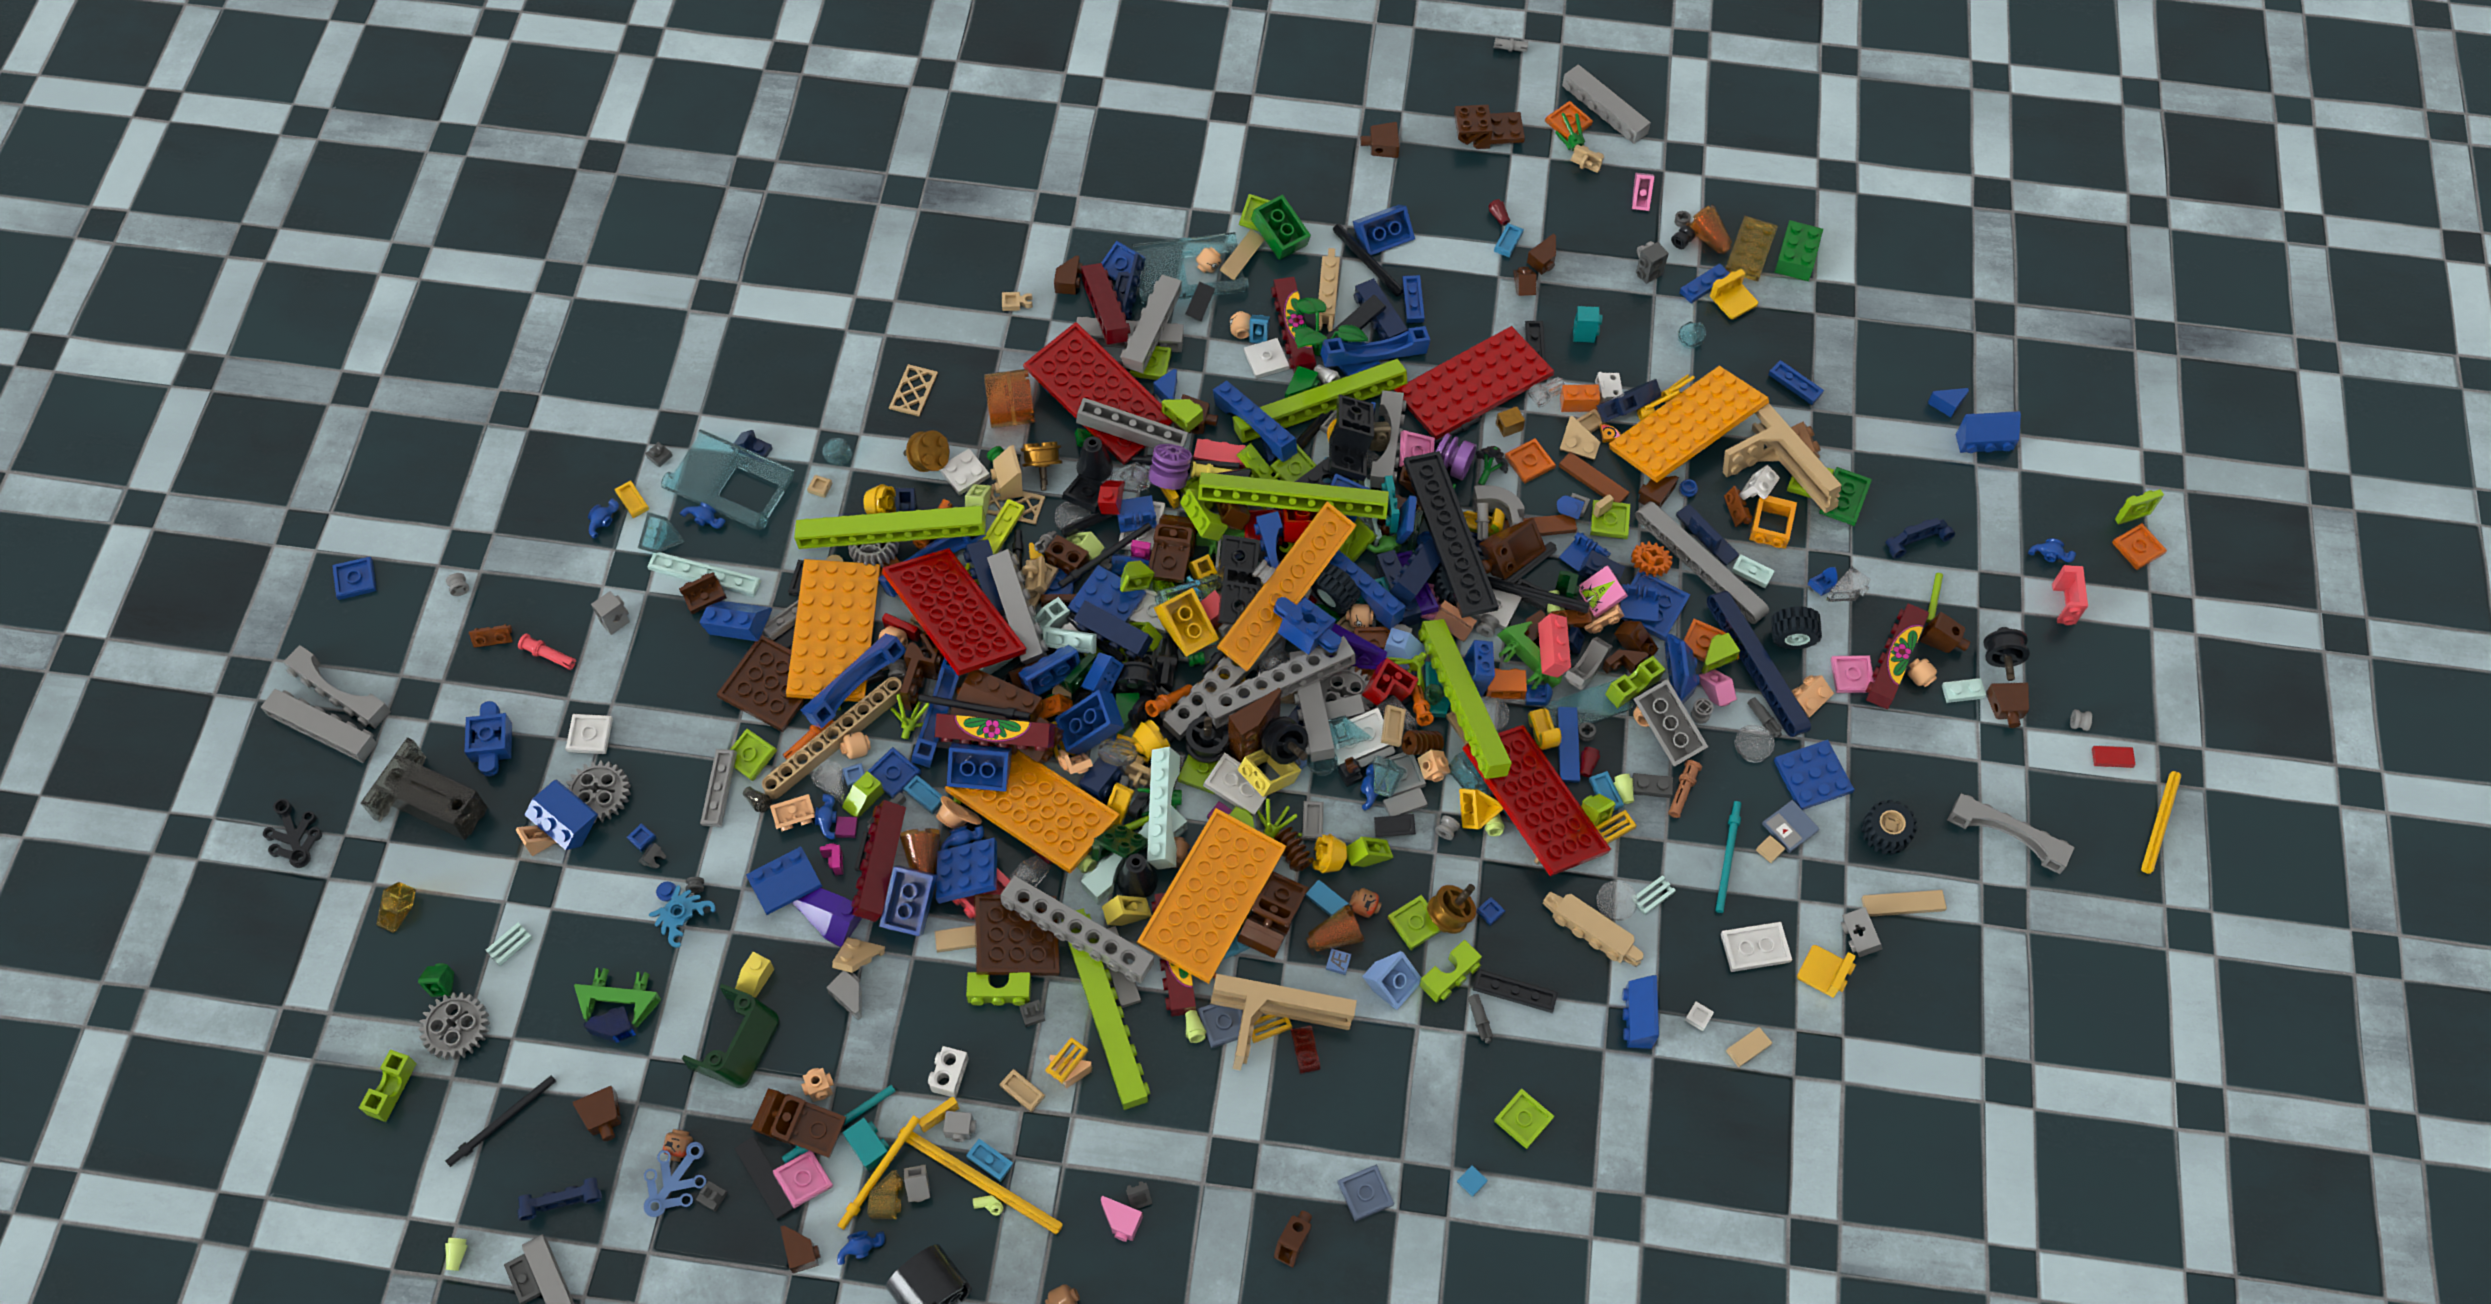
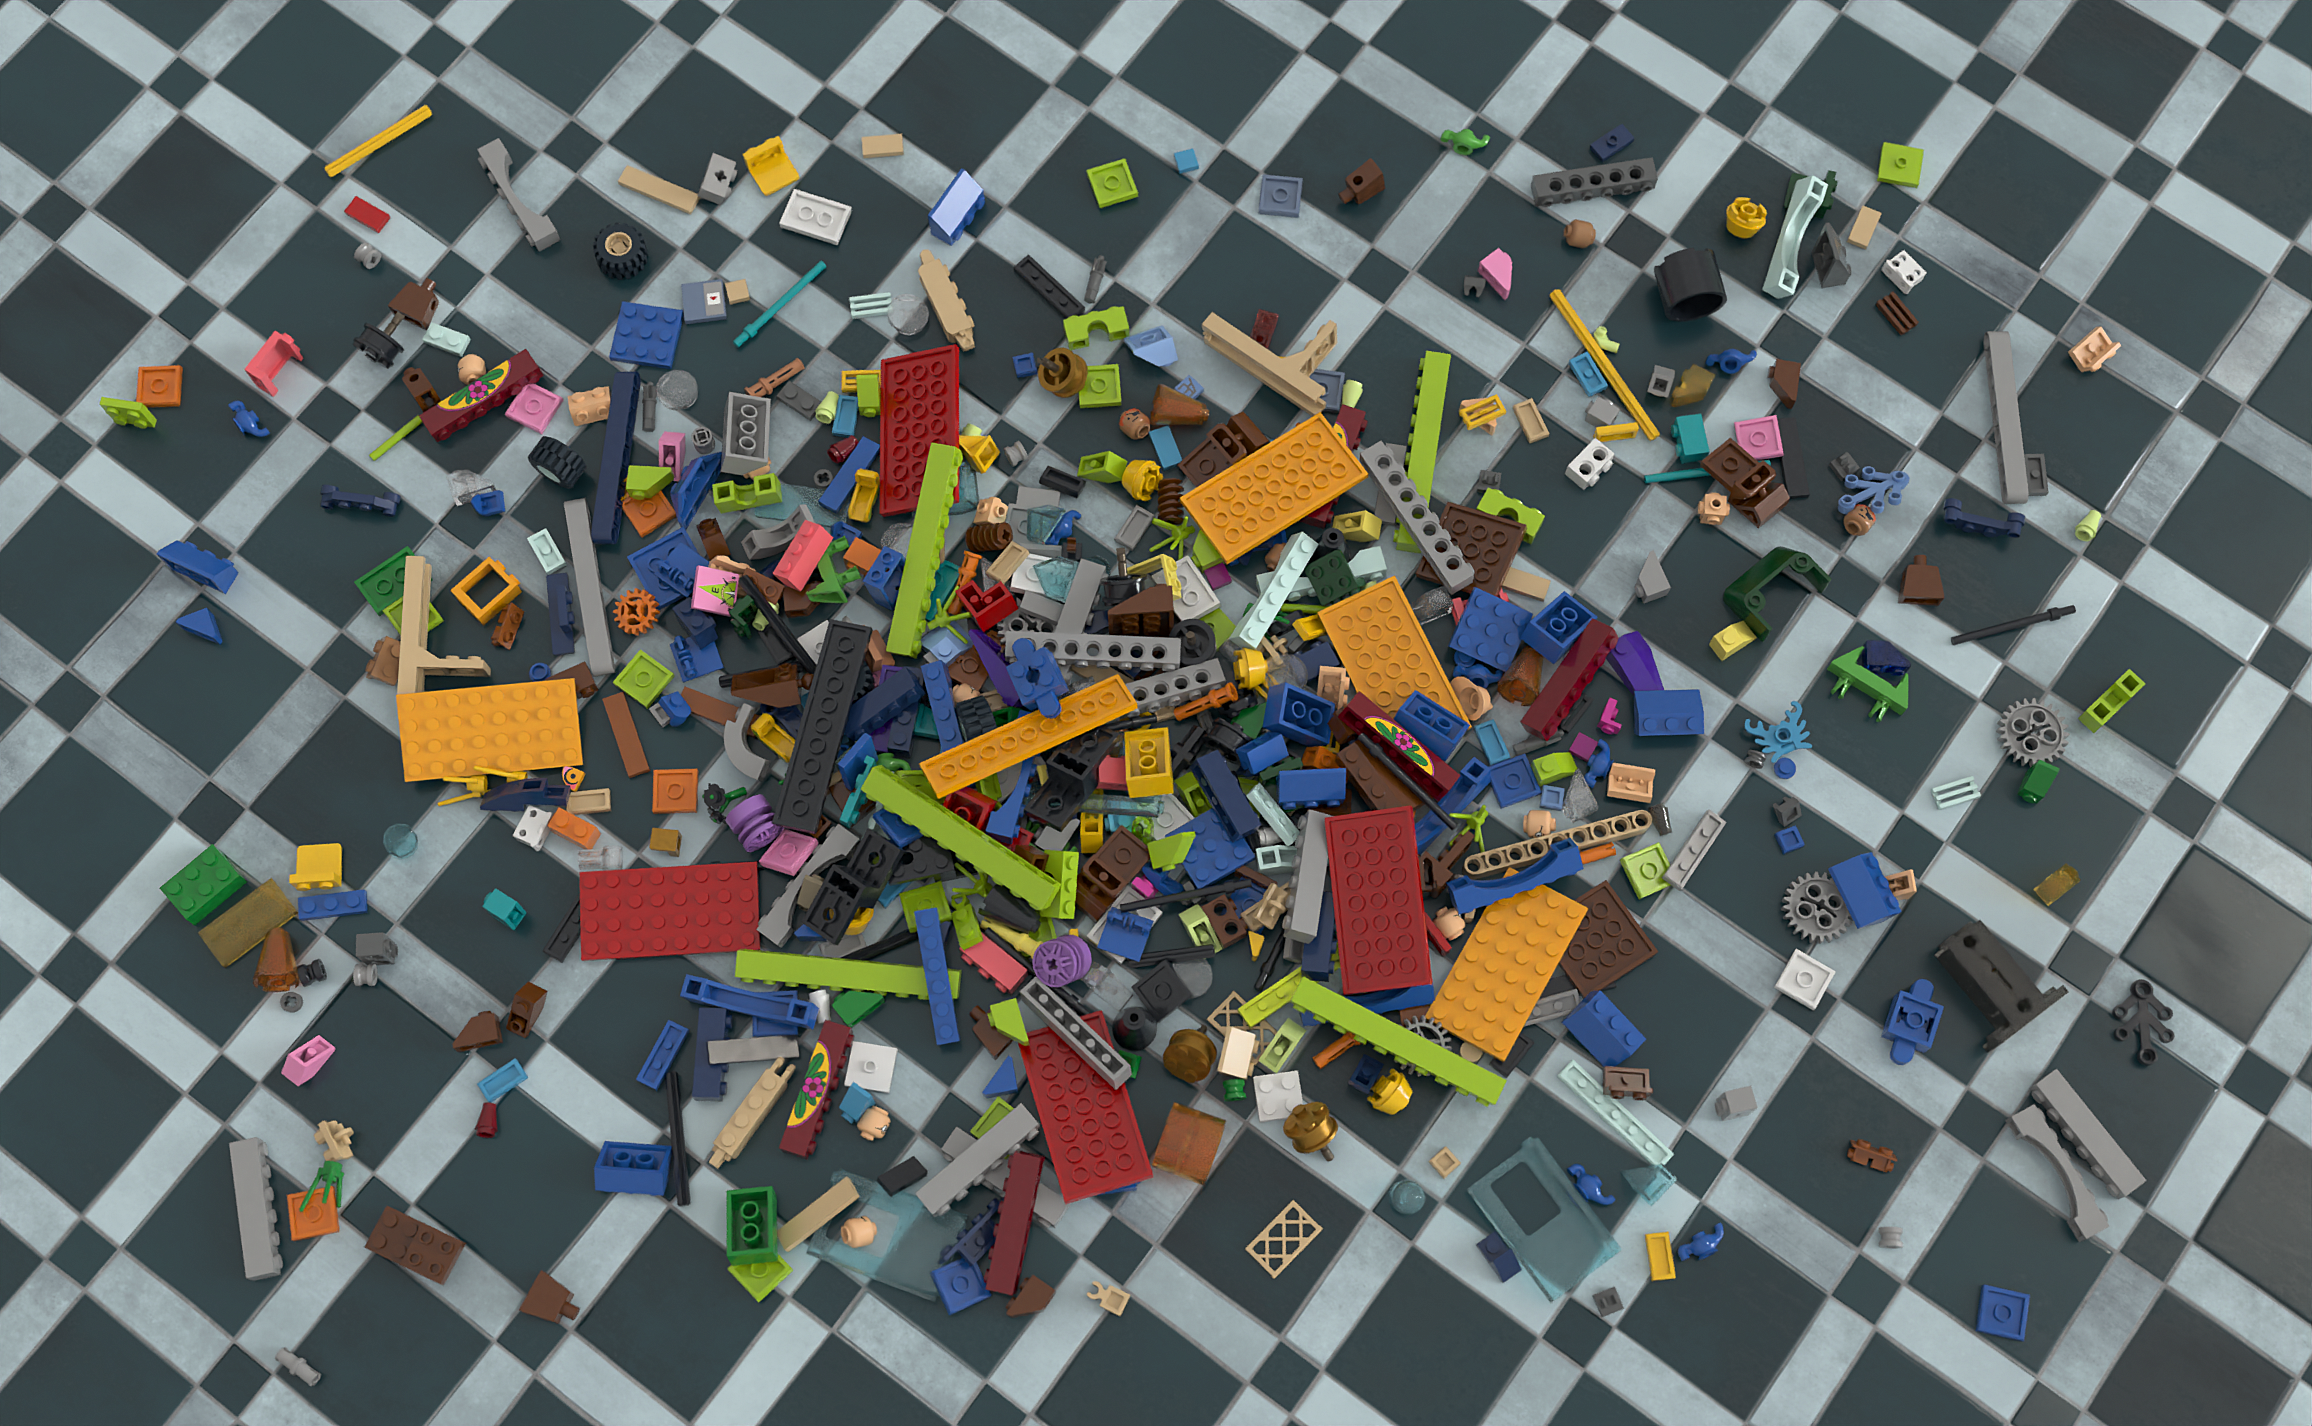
camera: 150 degrees left, 10 degrees up
coral pin [518,633,576,670] -> none
tan wing [832,937,885,973] -> none
yellow bar [837,1115,920,1230] -> none
light grey axle [1034,531,1057,553] -> none
red slope [1098,480,1125,515] -> none
light grey wheel [1252,560,1276,584] -> none
green plant [1295,297,1368,356] -> none
clear green tile [1424,684,1444,706] -> none
light grey axle [1475,503,1490,541] -> none
tan wing [1560,416,1600,460] -> none
tan tile [1593,494,1614,518] -> none
reddish brown slope [1602,649,1649,674] -> none
white plate [1685,1002,1714,1031] -> none
white bracket [1739,465,1779,500] -> none
blue plate [1768,360,1824,405] -> none

